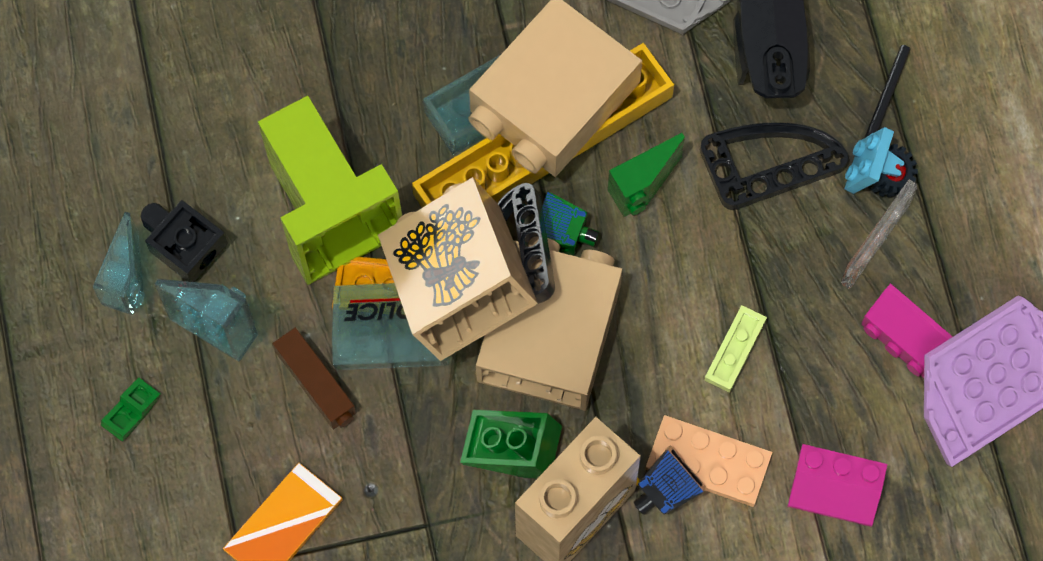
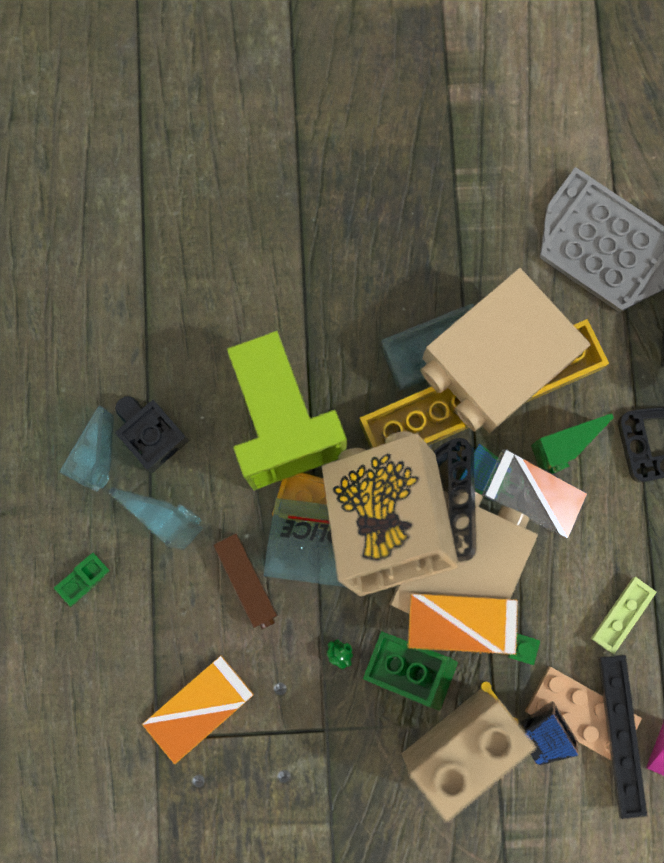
camera: 10 degrees right, 10 degrees up
none -> green plant [326,639,353,669]
none -> tile [408,594,517,654]
none -> tile [482,449,588,539]
none -> green plate [508,633,540,665]
none -> black tile [598,654,648,819]

